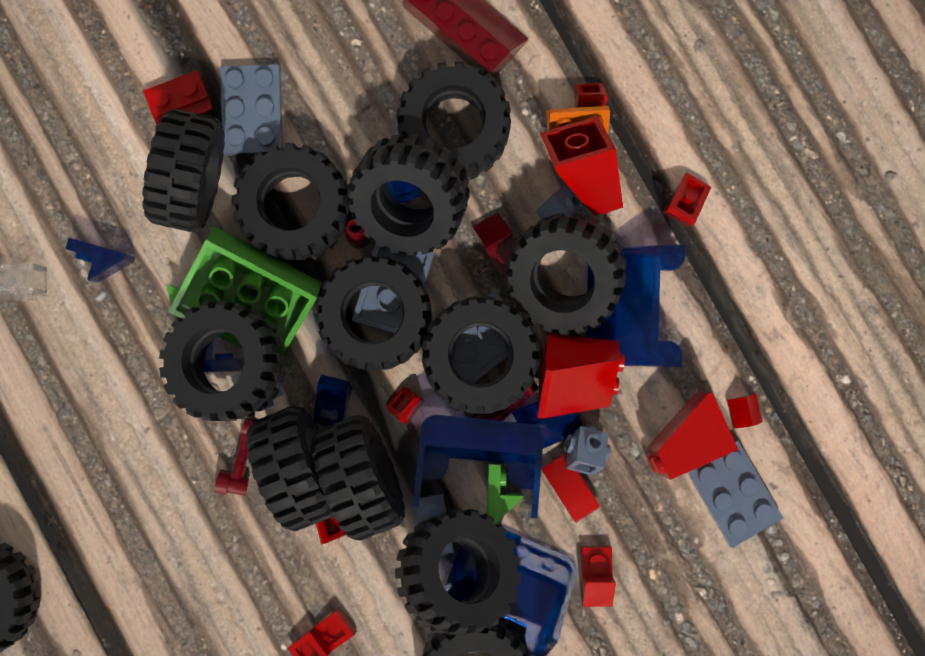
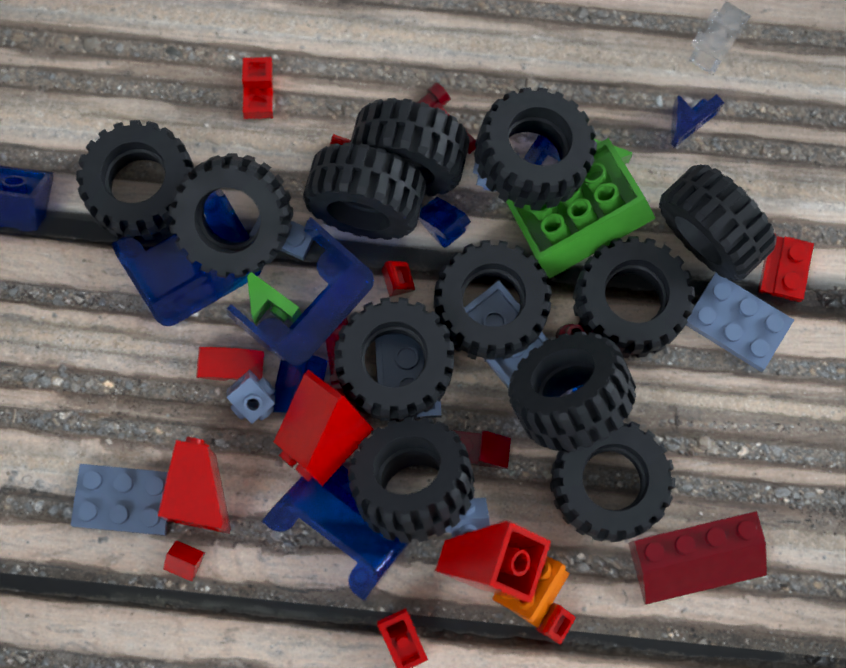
camera: 120 degrees right, 10 degrees down
red slope [581,545,616,607] -> none

